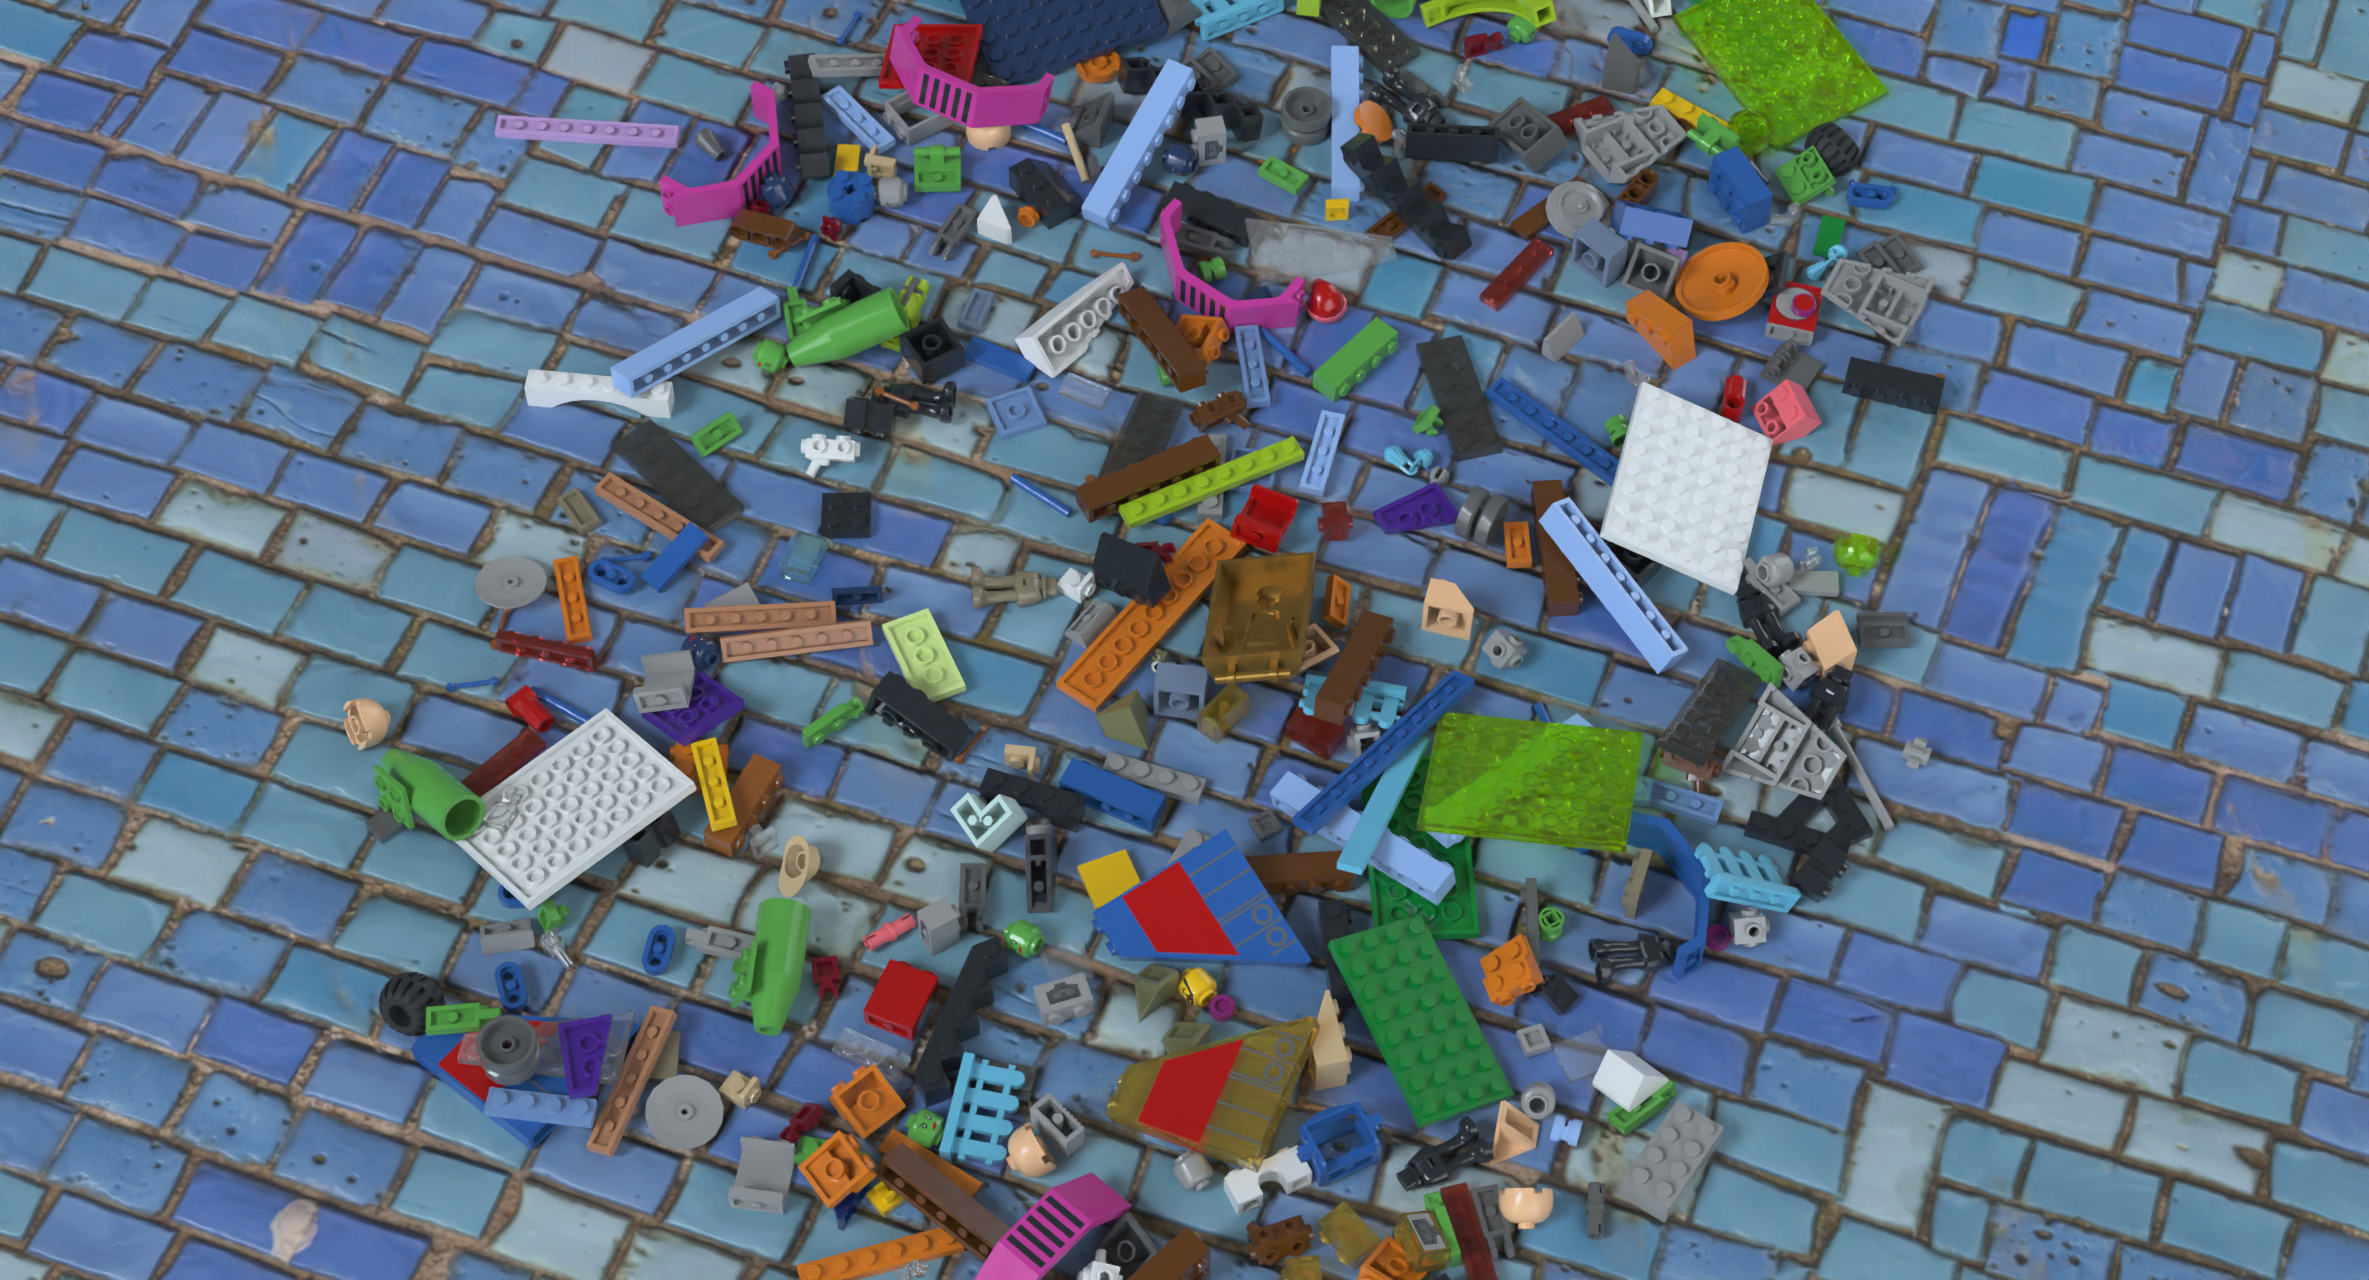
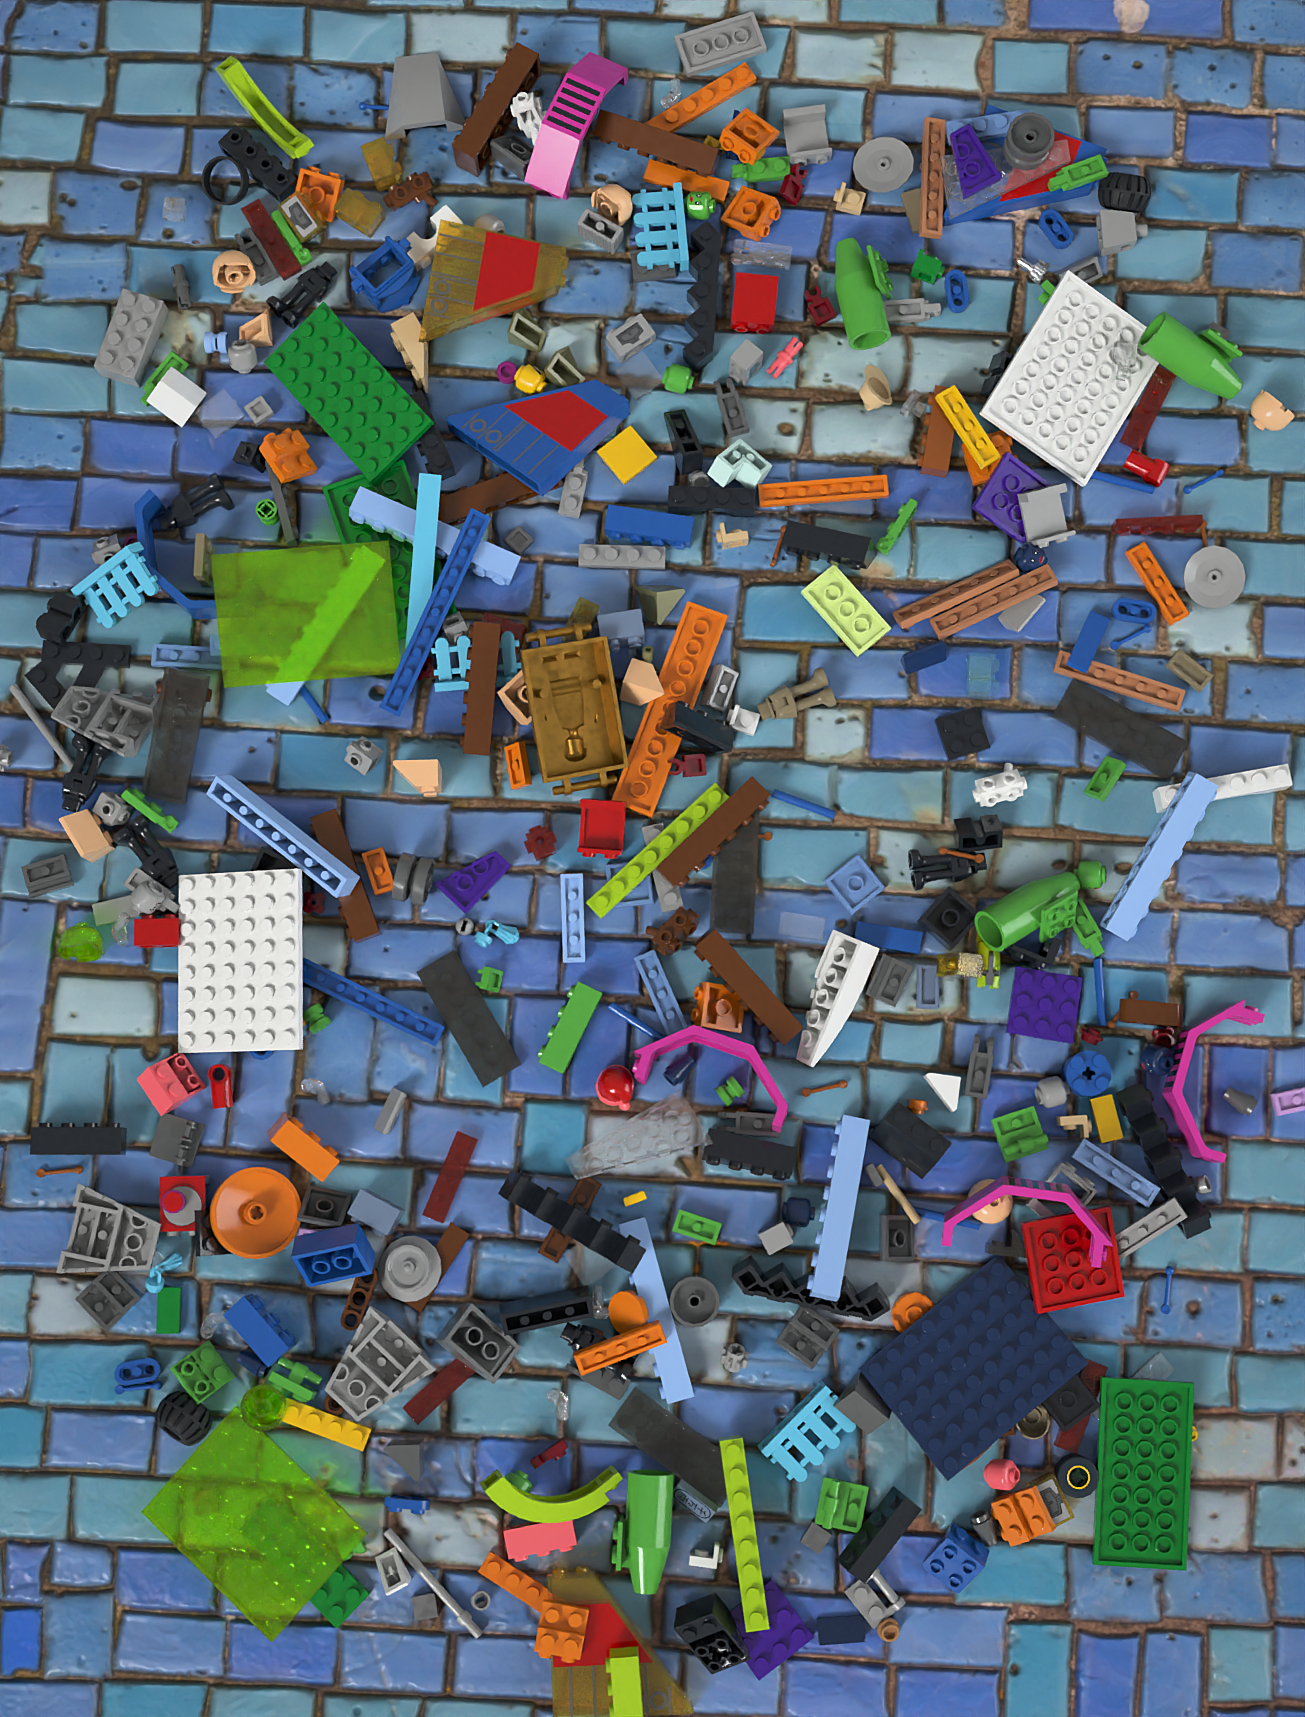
camera: 165 degrees right, 25 degrees up
none -> red brick [134,914,180,948]
none -> orange tile [573,1319,667,1376]
none -> light nougat slope [619,658,665,706]
none -> light grey gear [720,1343,749,1372]
none -> orange plate [758,475,889,508]
none -> dark grey plate [865,953,913,1008]
none -> green brick [910,249,945,285]
none -> clear yellow brick [936,952,984,980]
none -> dark purple plate [1005,967,1082,1044]
none -> light grey torso [1096,209,1148,257]

